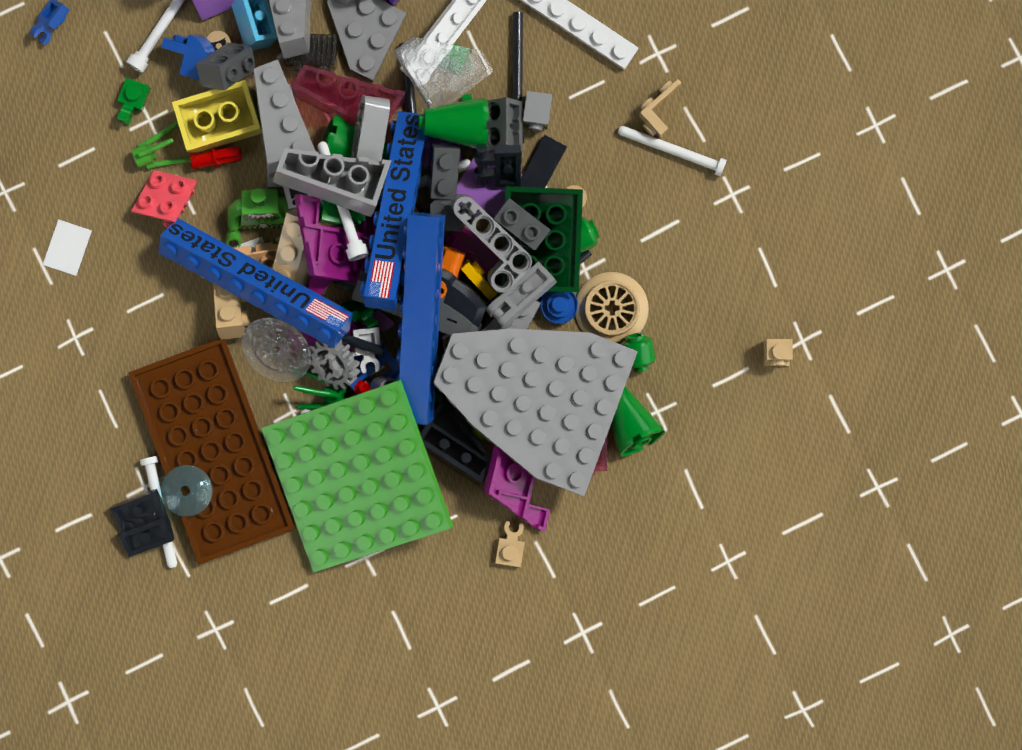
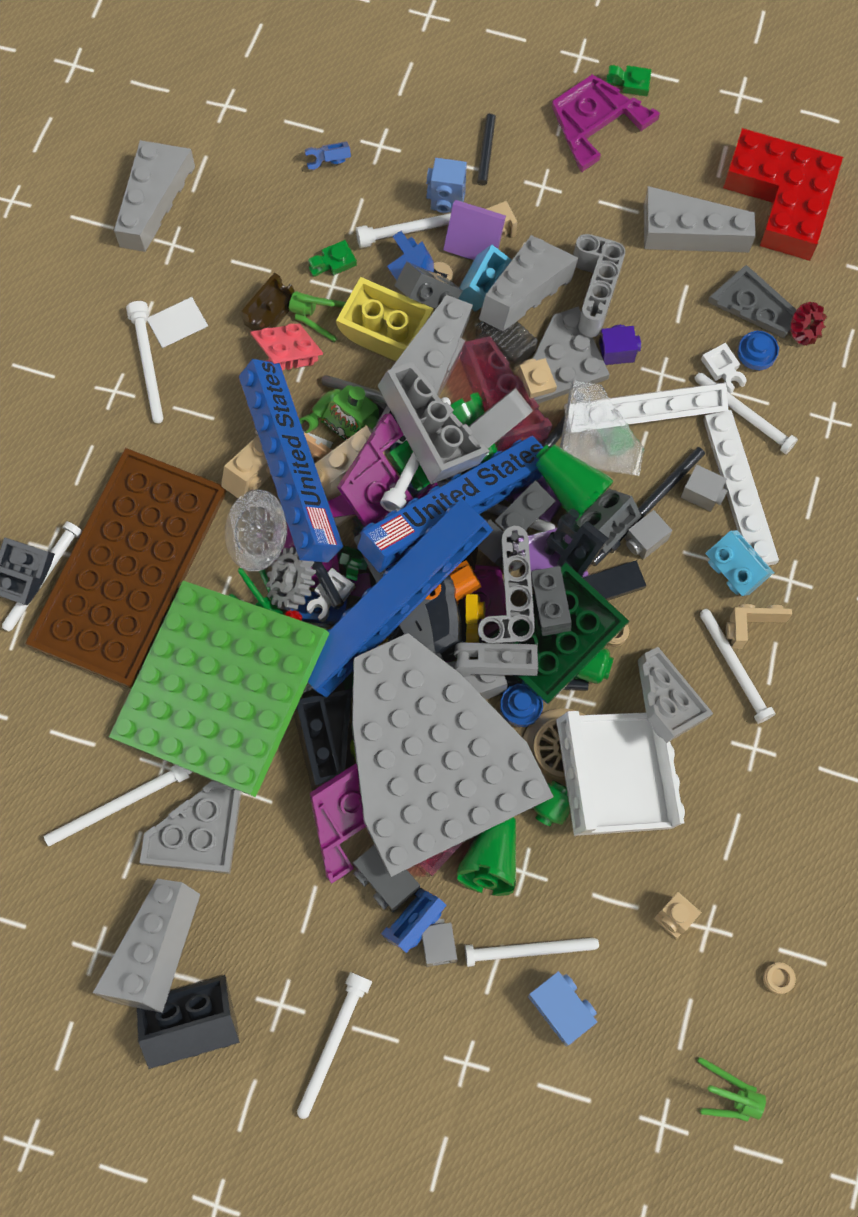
camera: 45 degrees right, 15 degrees down
clear light blue dish [161,465,213,516] -> none
red axle [190,146,242,170] -> none
tan plate [495,521,525,567] -> none
none -> white bar [44,765,193,846]
none -> light grey wedge [93,879,200,1013]
none -> white piece [126,301,163,424]
none -> black slope [136,975,240,1069]
none -> light grey plate [140,781,242,874]
none -> dark brown hinge [241,272,295,331]
none -> white piece [297,972,372,1119]
none -> dark grey bar [322,375,387,404]
none -> dark grey brick [353,844,420,913]
none -> blue plate [381,888,447,953]
none -> light grey brick [422,919,457,967]
none -> white bar [465,938,599,967]
none -> tan bracket [516,358,557,399]
none -> medium blue brick [527,971,597,1047]
none -> white panel [556,711,685,836]
none -> light grey plate [638,647,713,743]
none -> light grey brick [681,465,728,512]
none -> bright green plant [698,1057,766,1122]
none -> medium azure brick [705,530,774,596]
none -> tan tile [763,962,796,994]

